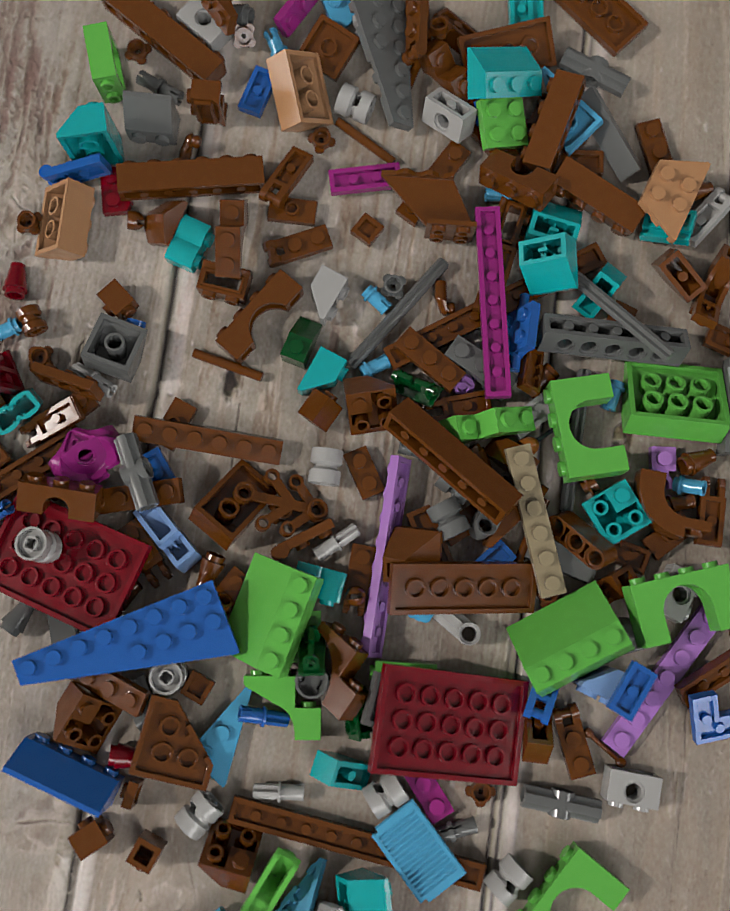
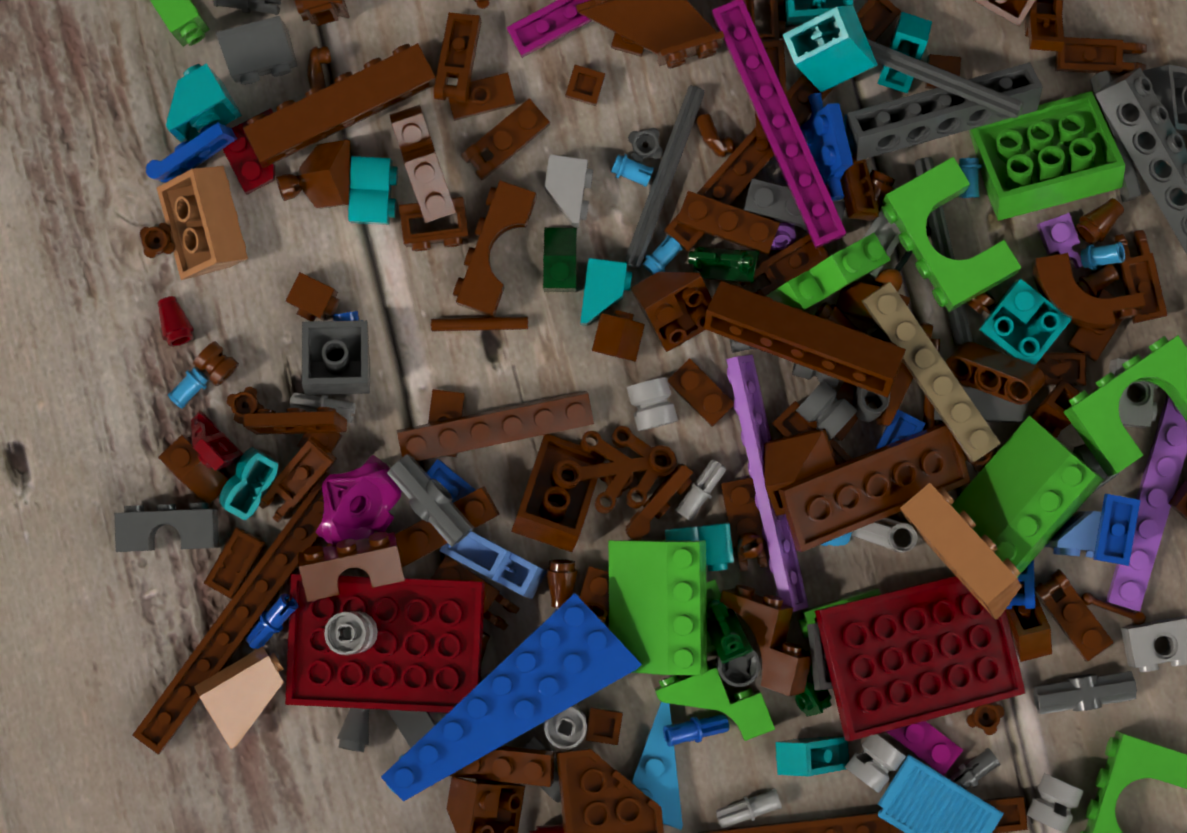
camera: 15 degrees left, 5 degrees up
none -> medium nougat slope [900,483,1022,620]

